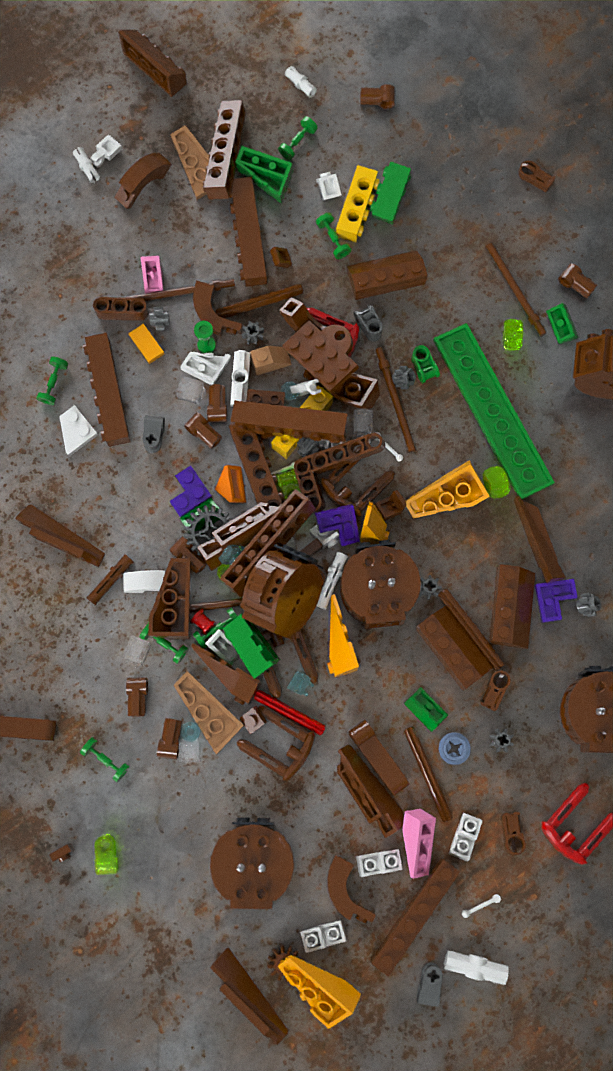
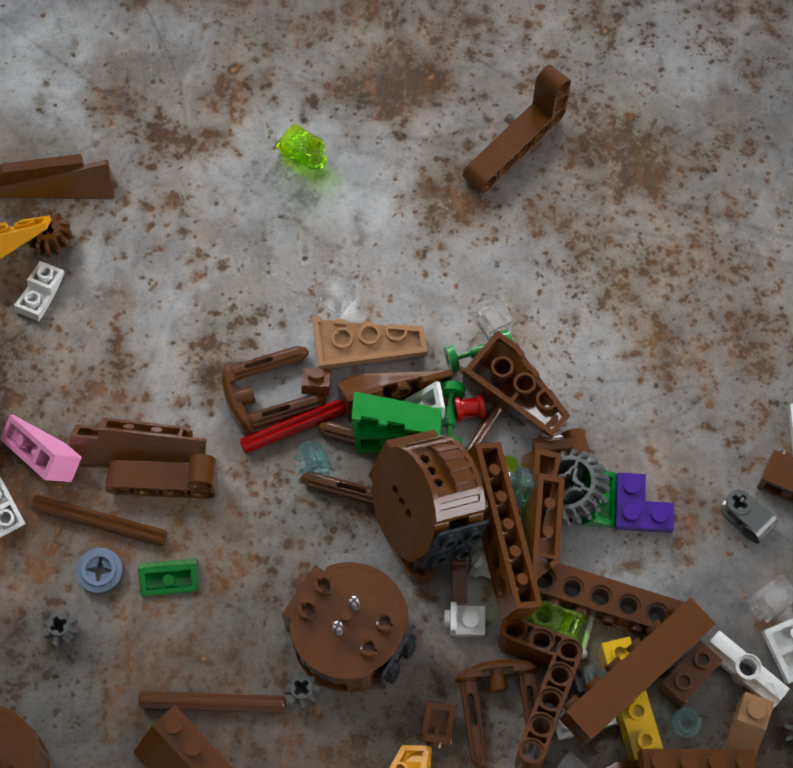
camera: 130 degrees right, 10 degrees down
reddish brown wedge [15,505,105,568] -> none
reddish brown plate [49,843,75,863] -> none
green wheel [80,737,130,783] -> none
reddish brown pin [86,554,134,606] -> none
white slope [123,570,165,593] -> none
reddish brown piece [126,677,148,717] -> none
reddish brown piece [157,718,183,760] -> none
clear light blue plate [180,722,200,742] -> none
reddish brown piece [184,412,222,449] -> none
reddish brown piece [207,384,227,422] -> none
reddish brown piece [210,817,294,909] -> none
orange slope [215,465,246,504] -> none
white plate [290,379,321,396] -> none
dark purple plate [315,504,360,546] -> none
white pin [317,552,348,610] -> none
light orange wedge [327,594,359,678] -> none
reddish brown arch [327,855,376,924] -> none
white slope [356,849,402,877] -> none
light orange wedge [360,501,389,545] -> none
reddish brown slope [415,606,493,691] -> none
reddish brown piece [480,670,511,711] -> none

